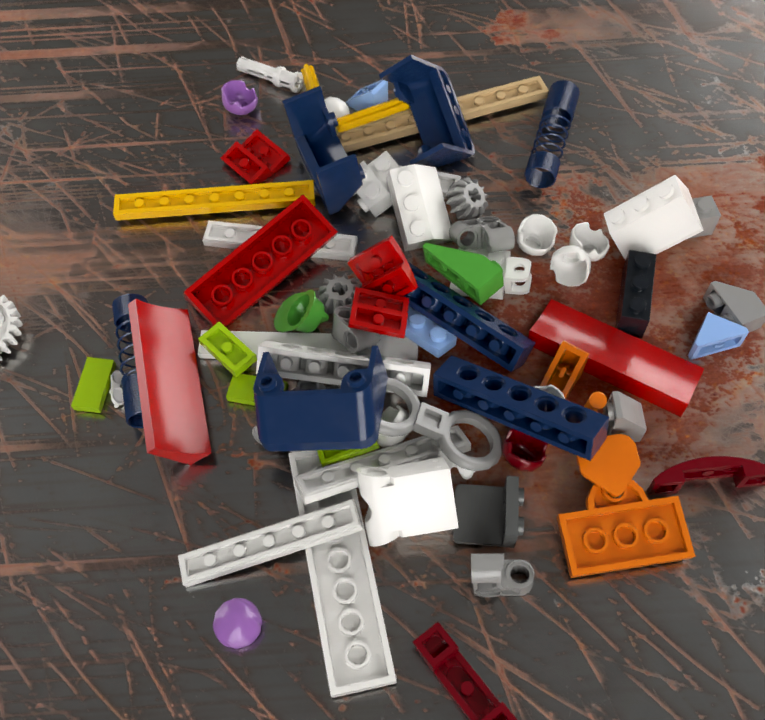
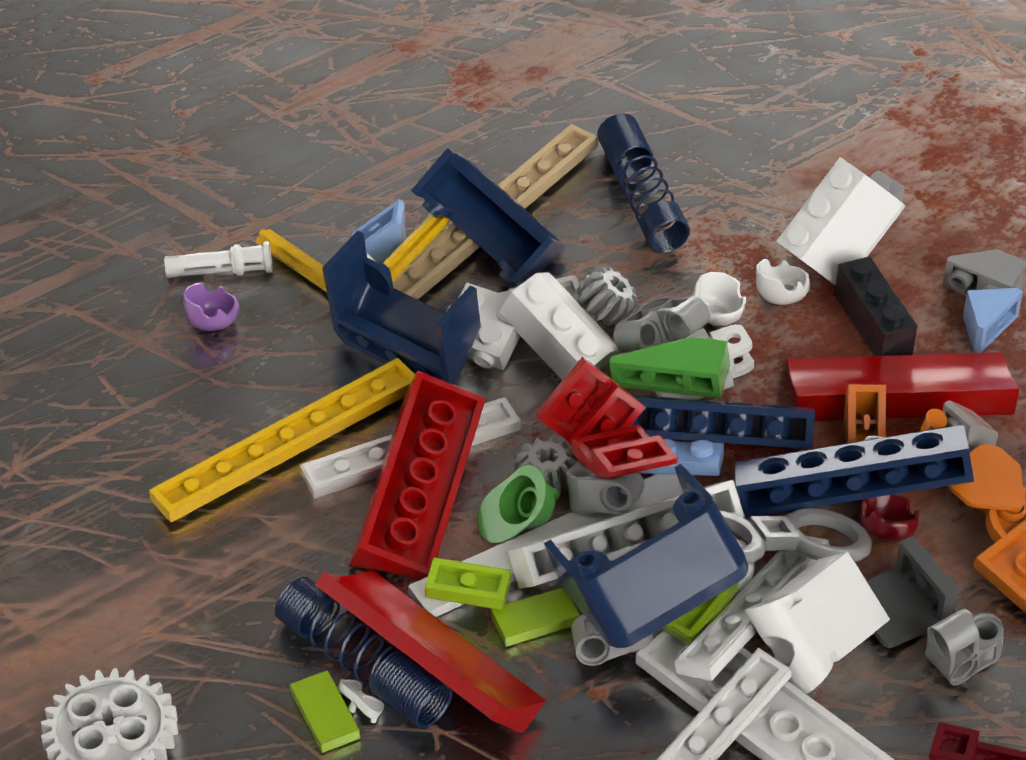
camera: 35 degrees left, 15 degrees down
red slope [220,129,291,185] -> none
white hair [550,245,591,287] -> none

